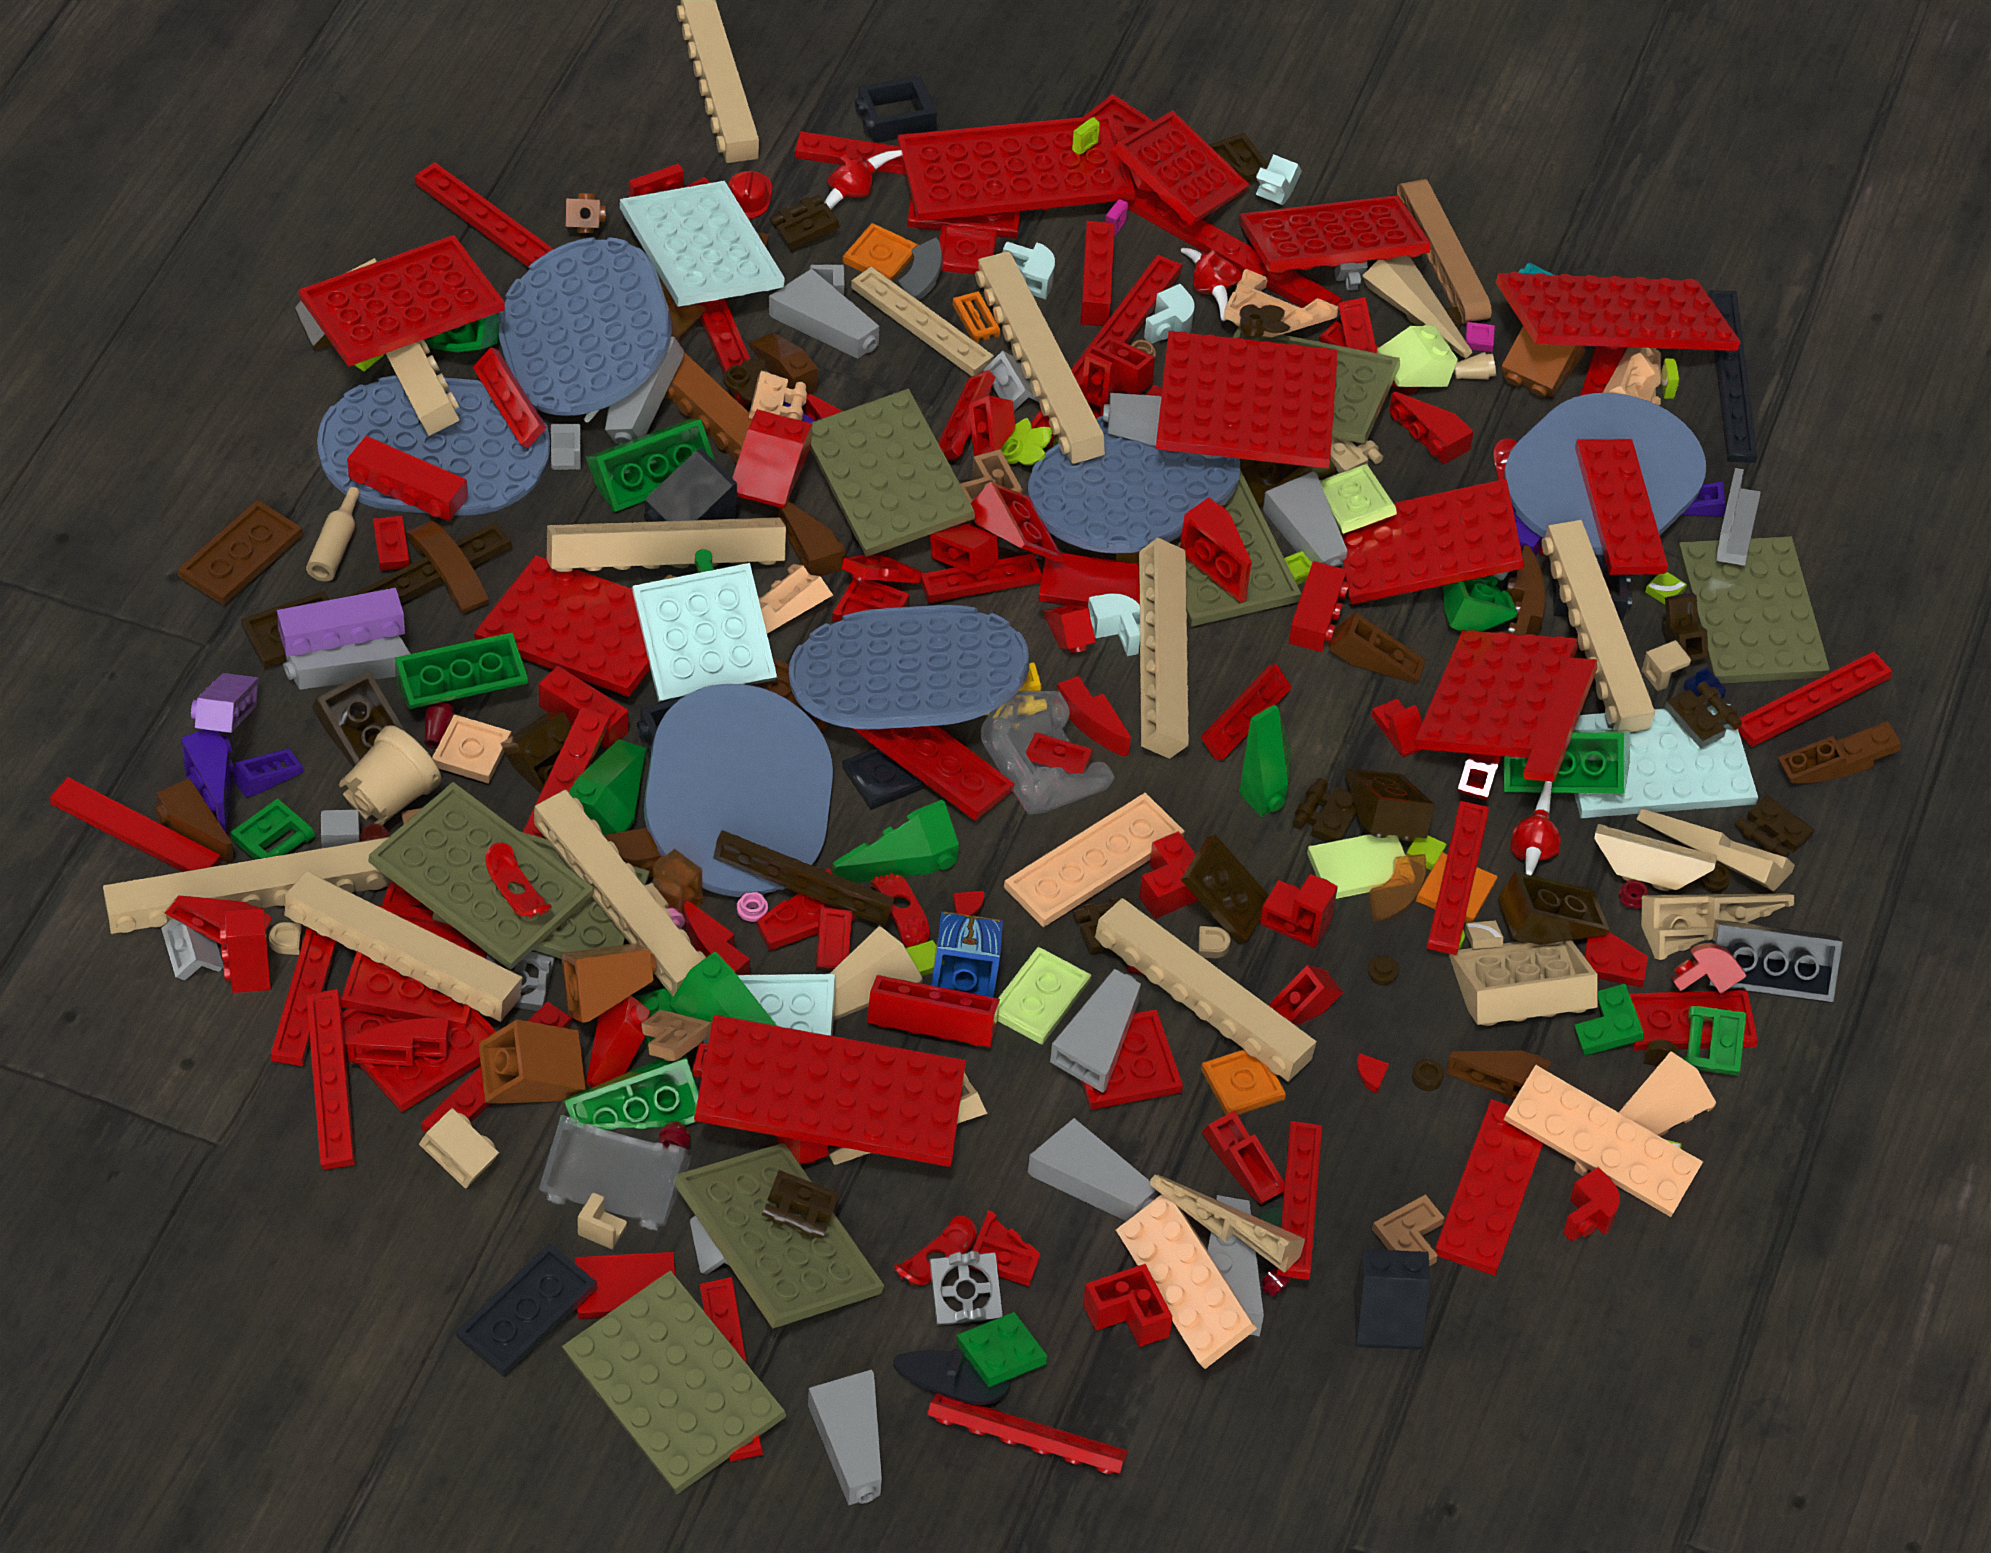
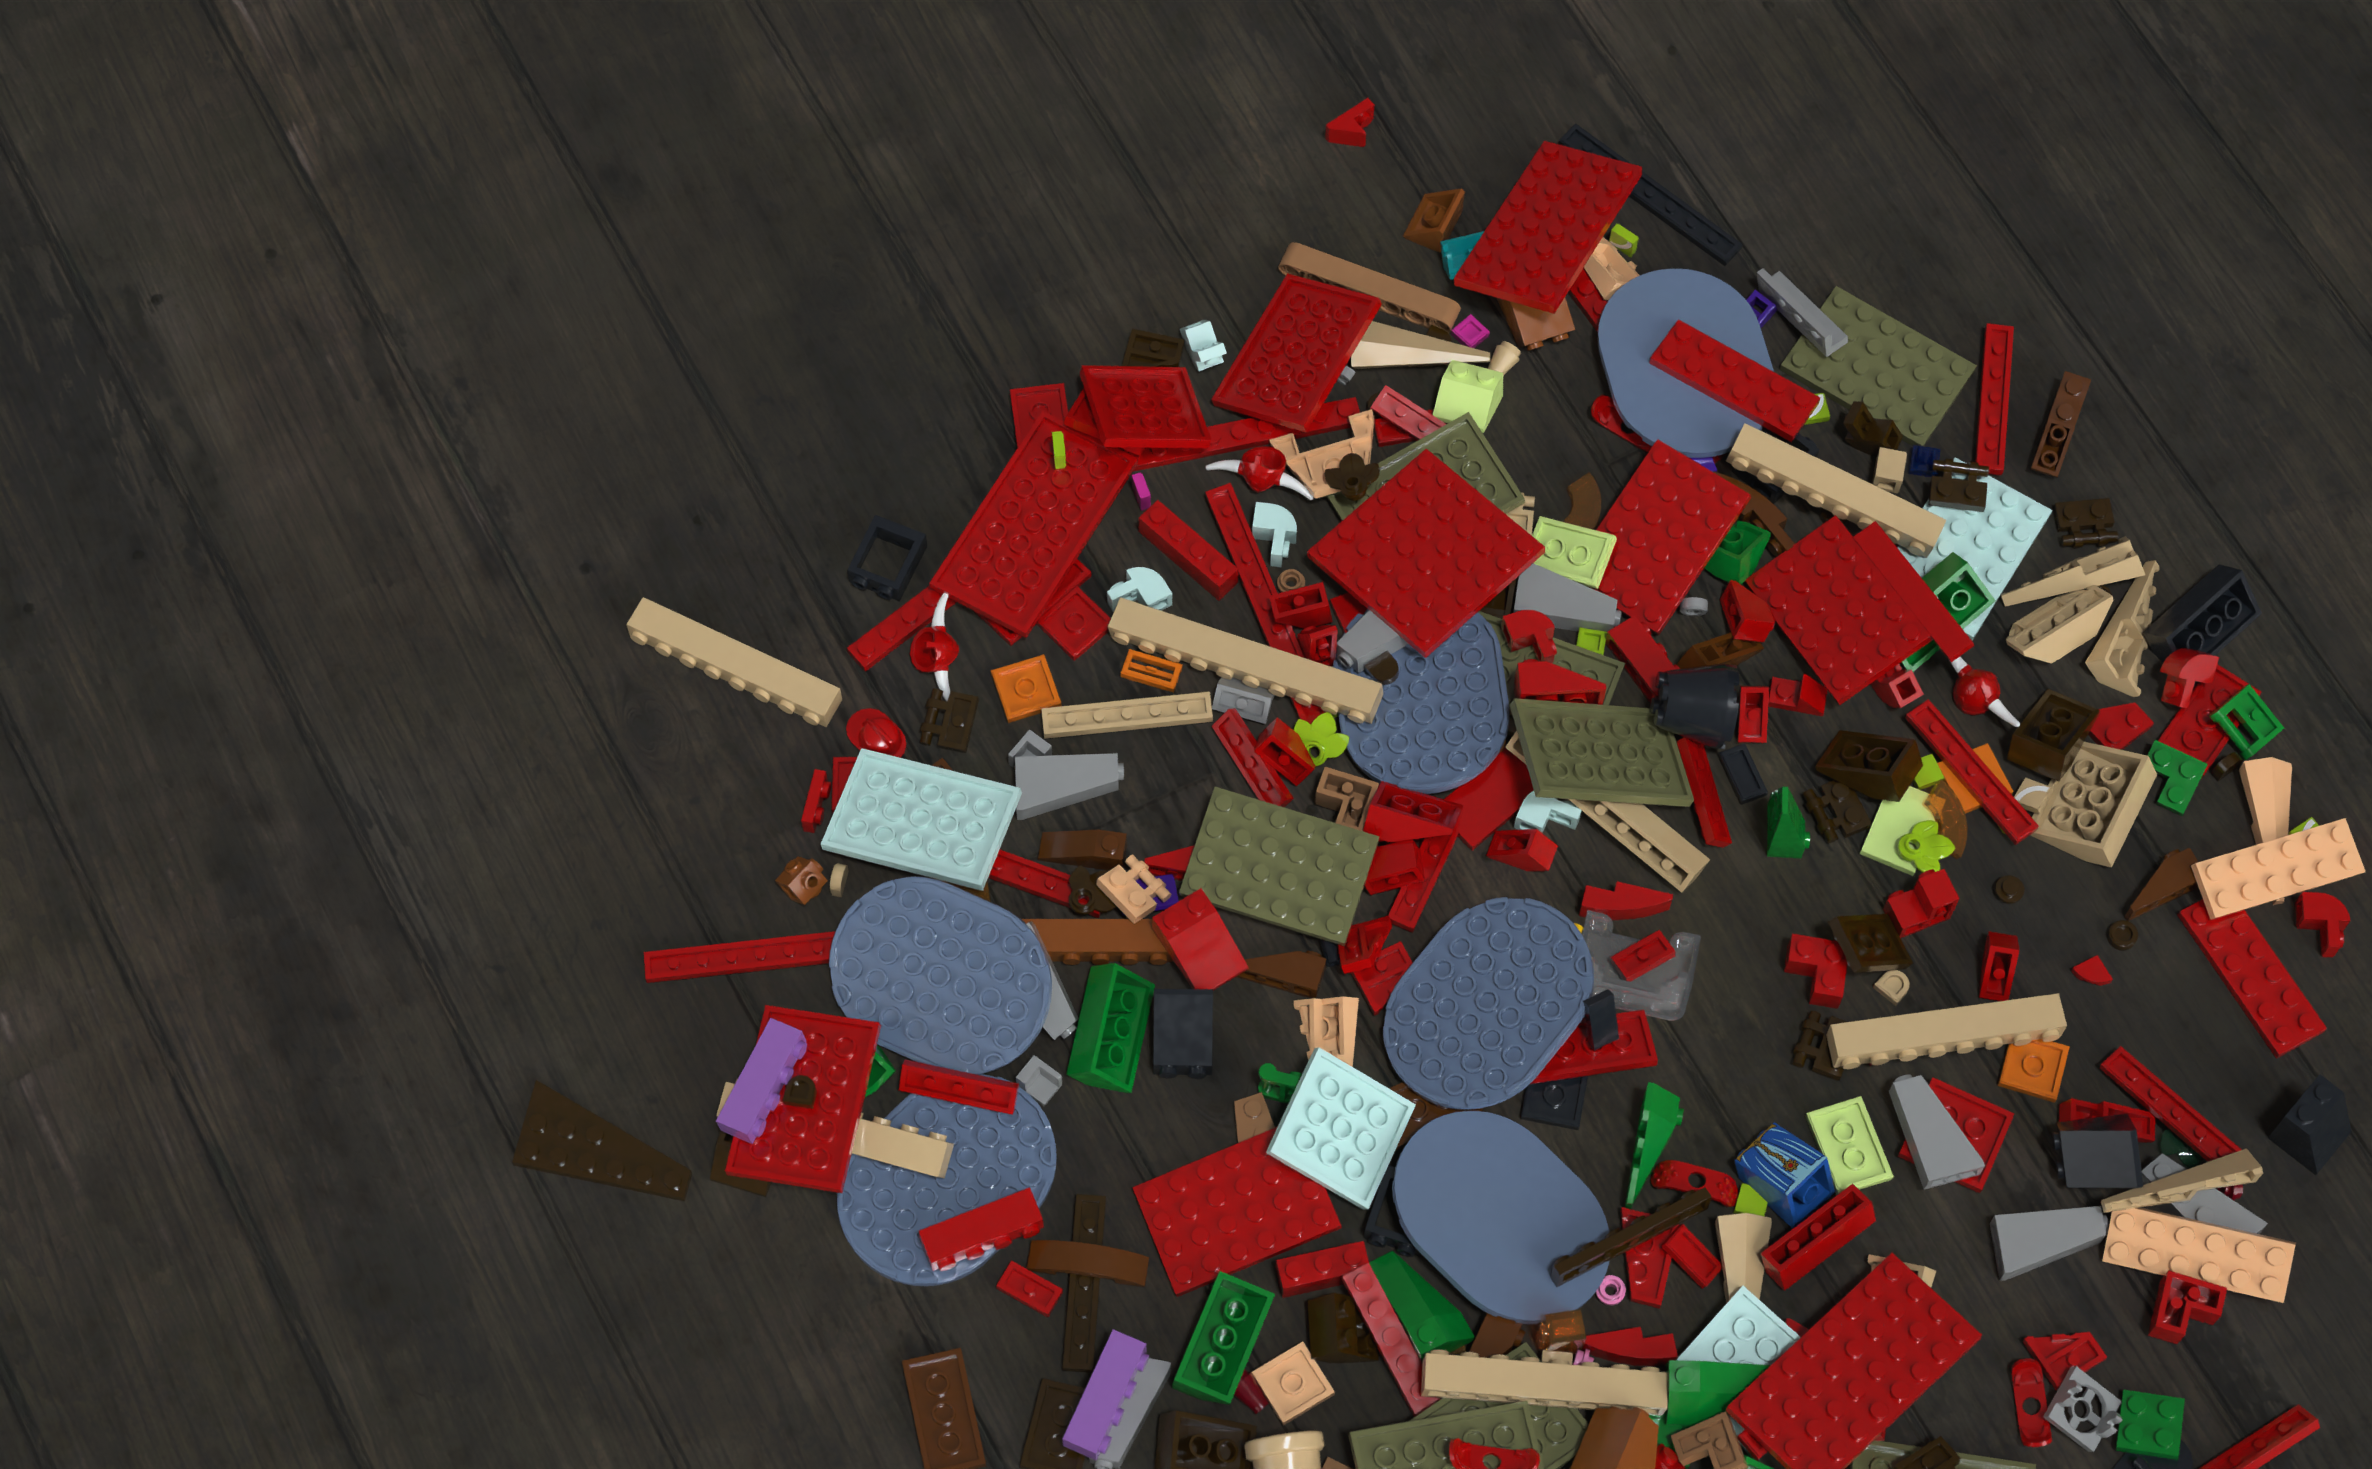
camera: 45 degrees left, 15 degrees up
tan piece [306,487,360,582] -> none
tan brick [547,518,786,572] -> none
dark grey tile [898,237,943,301] -> none
red tile [952,891,984,916] -> none
light nougat plate [1004,793,1185,927] -> none
medium nougat plate [1372,1195,1444,1266] -> none
red slope [1389,392,1474,465] -> none
dark red plate [1619,880,1649,909] -> none
none -> dark brown wing [512,1080,692,1201]
none -> medium lavender brick [716,1018,807,1144]
none -> dark brown tile [783,1075,817,1109]
none -> tan tile [830,863,849,897]
none -> red slope [1325,98,1374,147]
none -> dark brown tile [1365,650,1399,685]
none -> dark orange slope [1403,188,1465,253]
none -> red brick [1501,610,1557,664]
none -> olive plate [1510,698,1694,807]
none -> clear orange tile [1563,472,1601,530]
none -> black tile [1583,989,1619,1051]
none -> black cone [1650,663,1740,749]
none -> light grey tile [1680,597,1708,616]
none -> black tile [1718,743,1768,805]
none -> red slope [1720,580,1775,642]
none -> red slope [1736,686,1769,743]
none -> lime plate [1898,820,1955,873]
none -> black slope [2052,1113,2143,1188]

